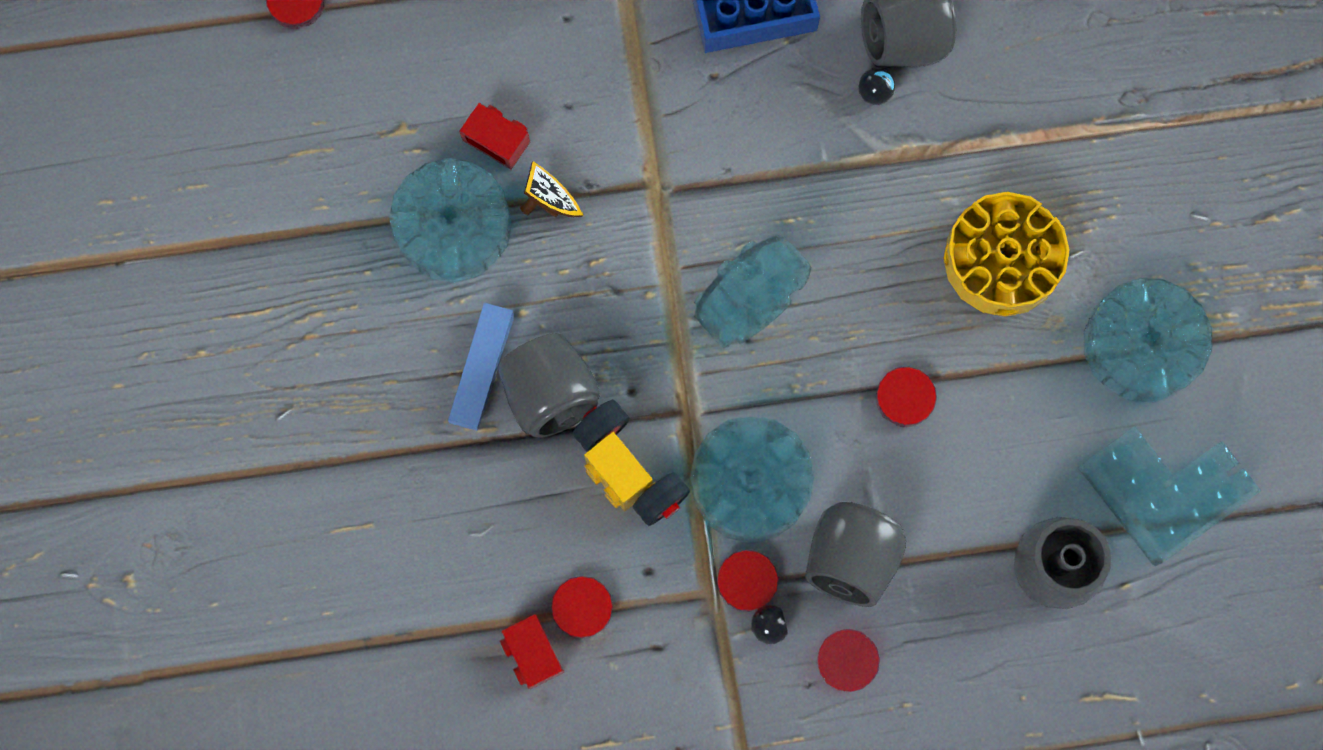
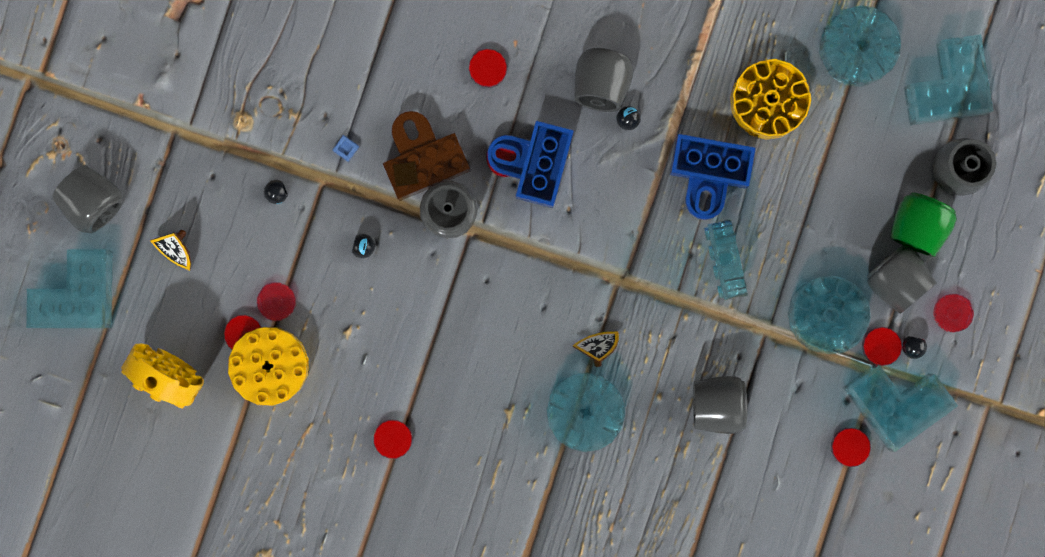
camera: 65 degrees left, 10 degrees up
medium blue slope [448,303,513,431] -> none
red brick [459,103,530,170] -> none
red brick [500,614,564,689] -> none
brick [573,399,690,526] -> none
red tile [875,366,937,427] -> none
none -> blue brick [669,134,756,220]
none -> clear light blue brick [843,365,958,452]
none -> green piece [890,192,957,257]

